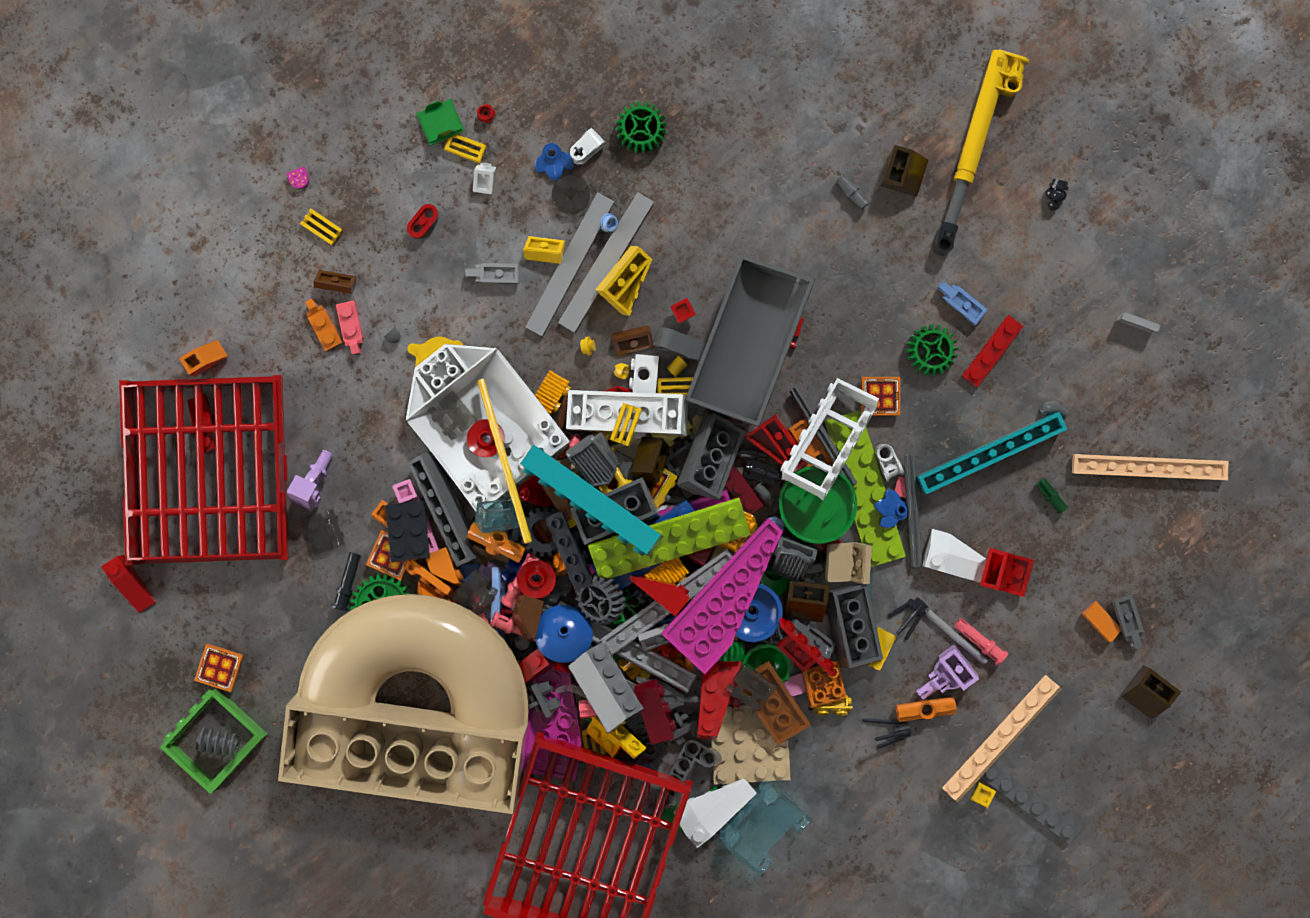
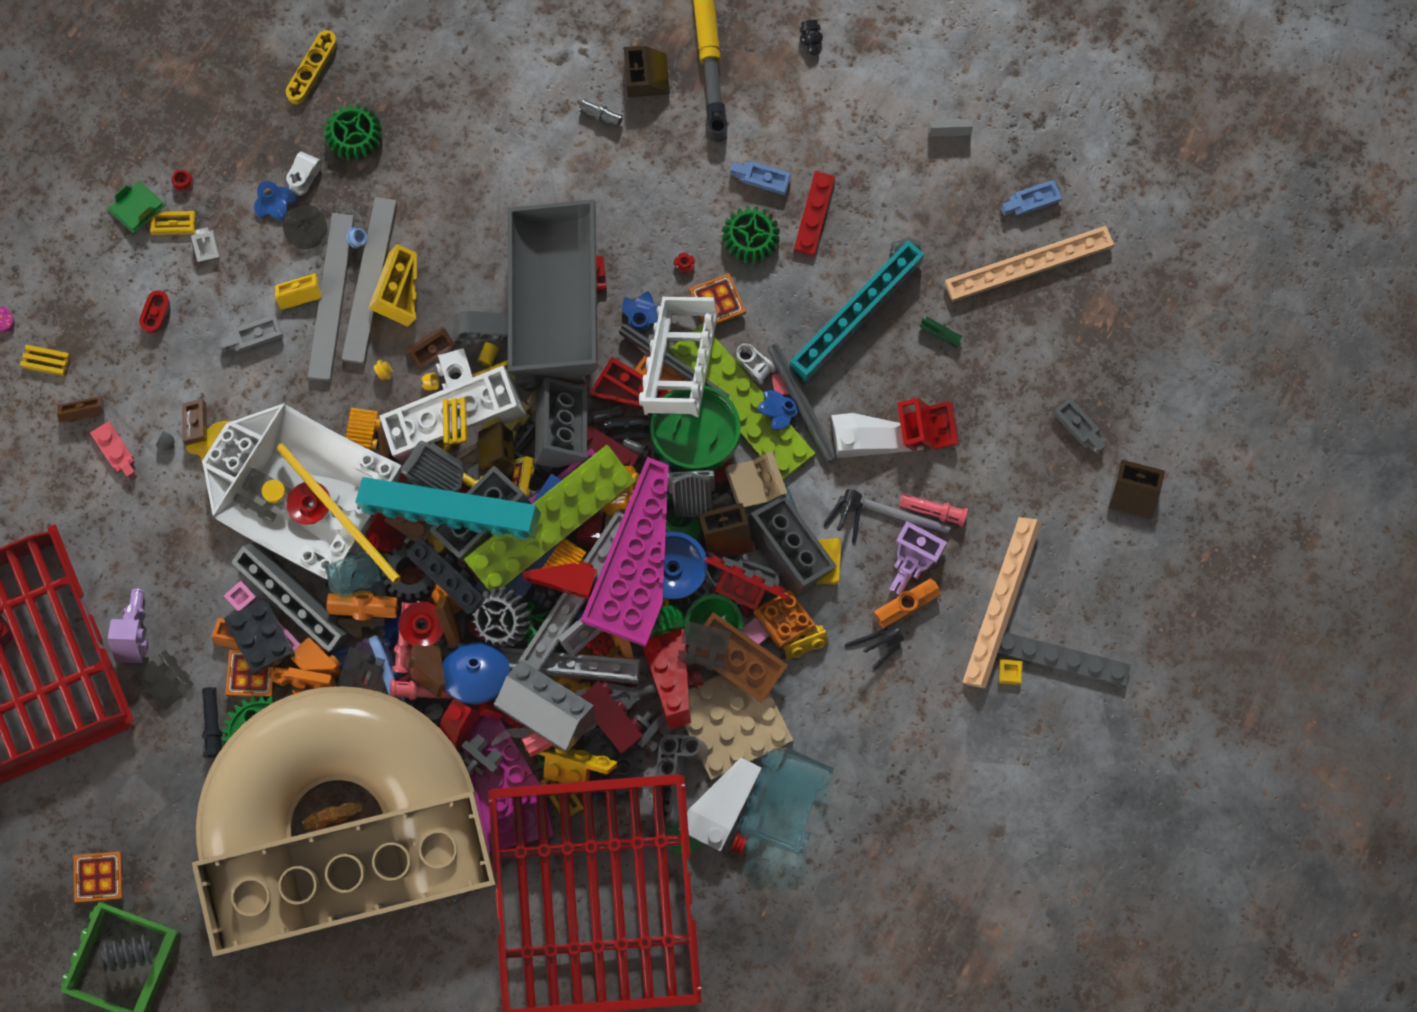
camera: 20 degrees left, 15 degrees down
orange hinge [305,298,343,352] -> none
red tile [670,298,696,324] -> none
orange slope [1081,601,1121,643] -> none
none -> reddish brown plate [182,398,207,446]
none -> yellow tile [262,480,286,503]
none -> yellow beam [286,30,337,104]
none -> clear orange plate [302,802,362,831]
none -> reddish brown tile [435,596,462,647]
none -> blue plate [622,291,661,332]
none -> red plate [674,252,695,273]
none -> red bush [730,833,748,856]
none -> medium blue hinge [1001,180,1063,216]

